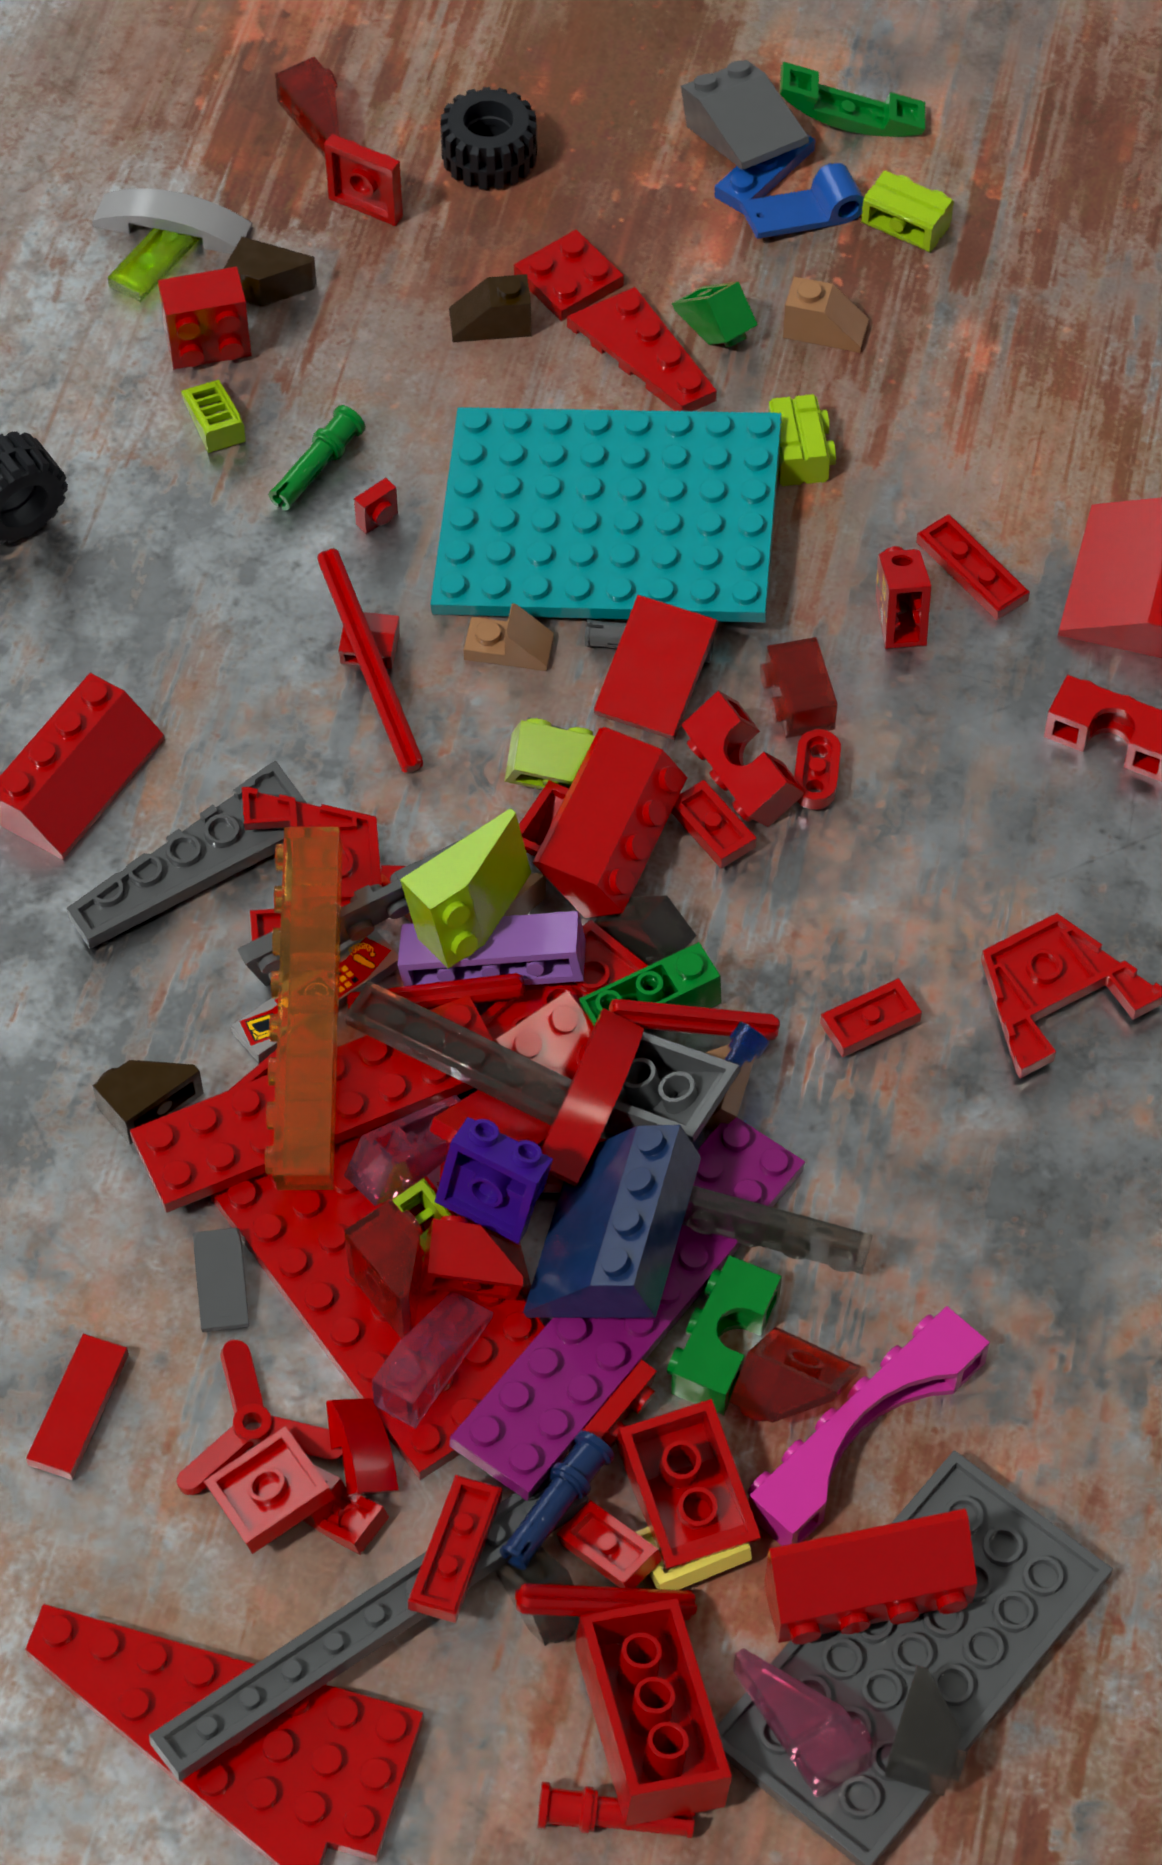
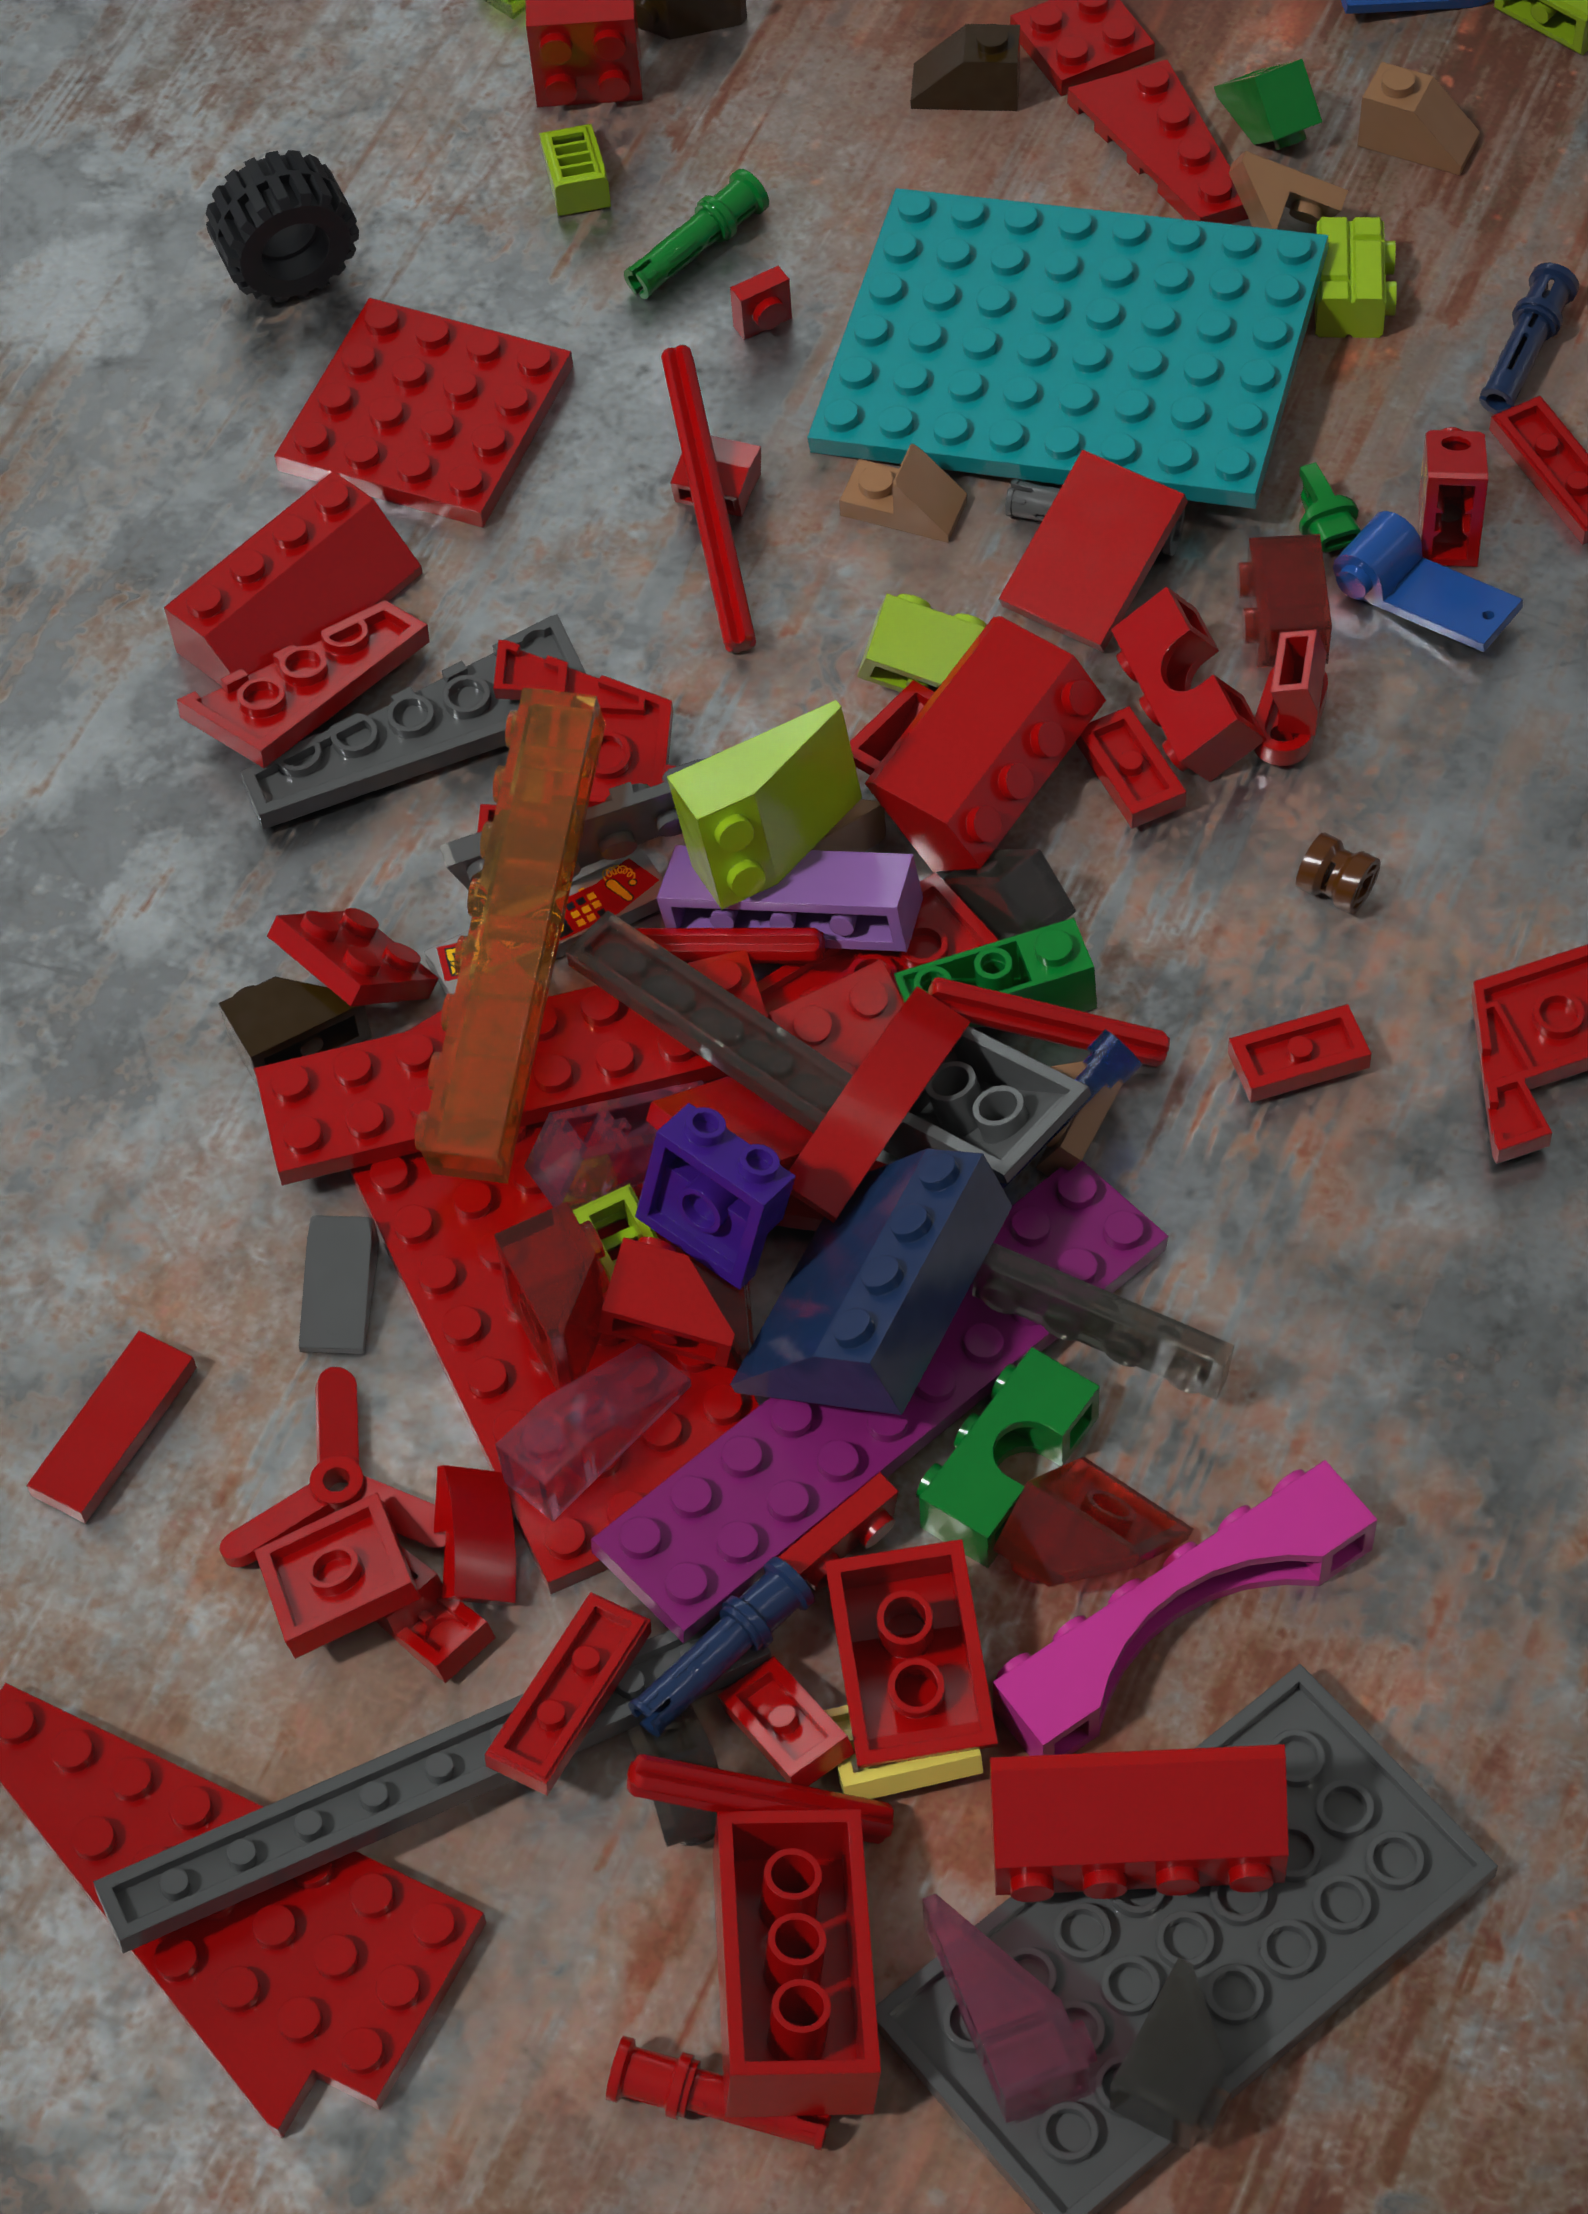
camera: 15 degrees right, 0 degrees up
none -> red wing [177,600,430,768]
none -> red plate [267,908,439,1007]
none -> red plate [274,298,573,528]
none -> medium nougat slope [1229,151,1348,229]
none -> red piece [1271,629,1327,736]
none -> reddish brown wheel [1295,832,1381,915]
none -> green piece [1299,462,1361,553]
none -> blue door [1333,511,1523,652]
none -> dark blue pin [1479,262,1579,414]

